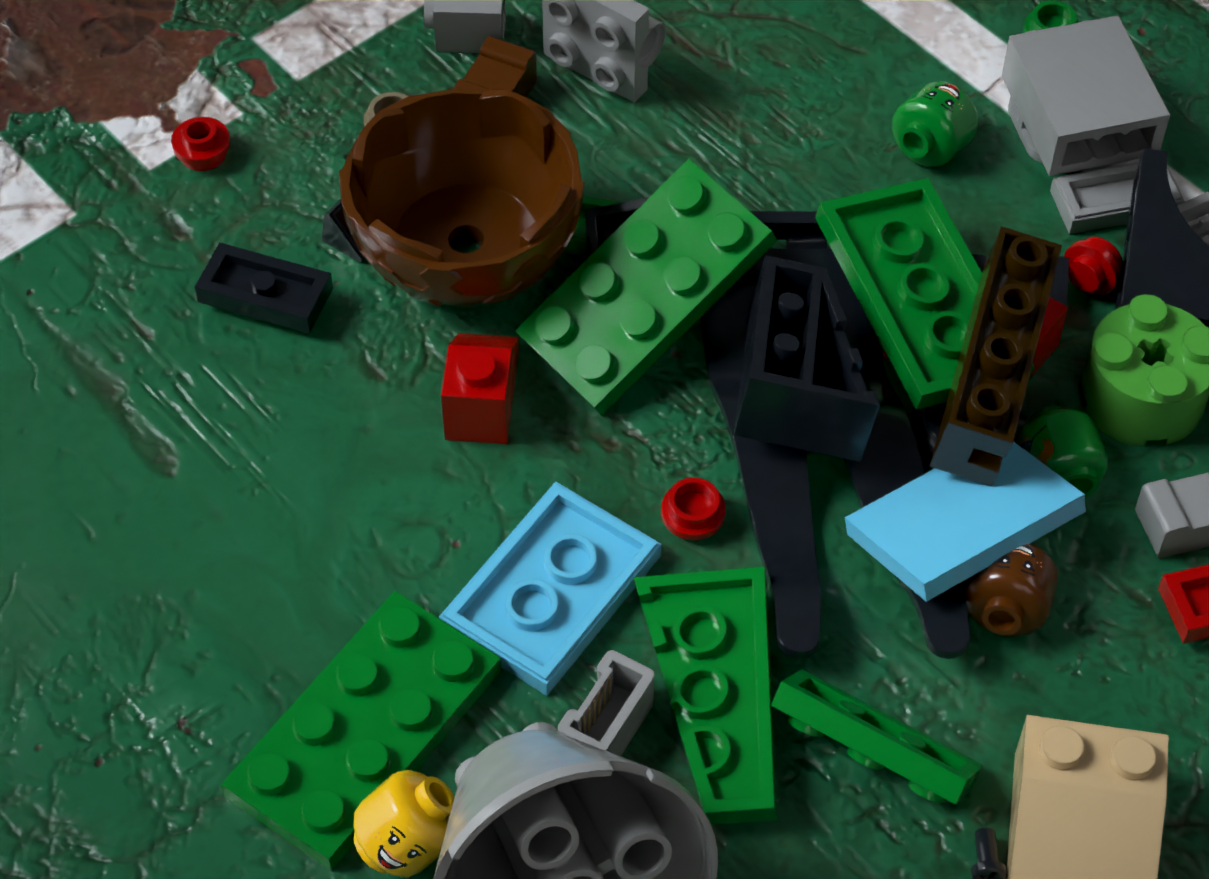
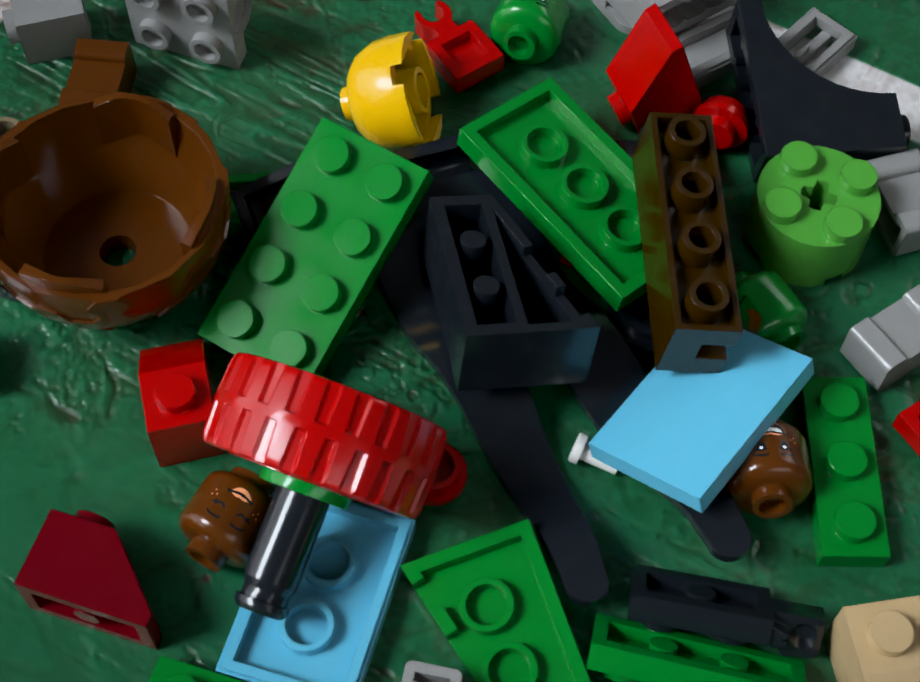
camera: 20 degrees left, 5 degrees up
none -> dark red slope [14,509,163,650]
none -> reddish brown head [179,466,275,572]
none -> red wheel [202,352,447,620]
none -> yellow cylinder [340,31,442,151]
none -> red plate [415,0,504,94]
none -> white piece [568,432,617,475]
none -> red slope [606,3,703,134]
none -> black hinge [627,564,826,658]
none -> green plate [797,377,891,567]

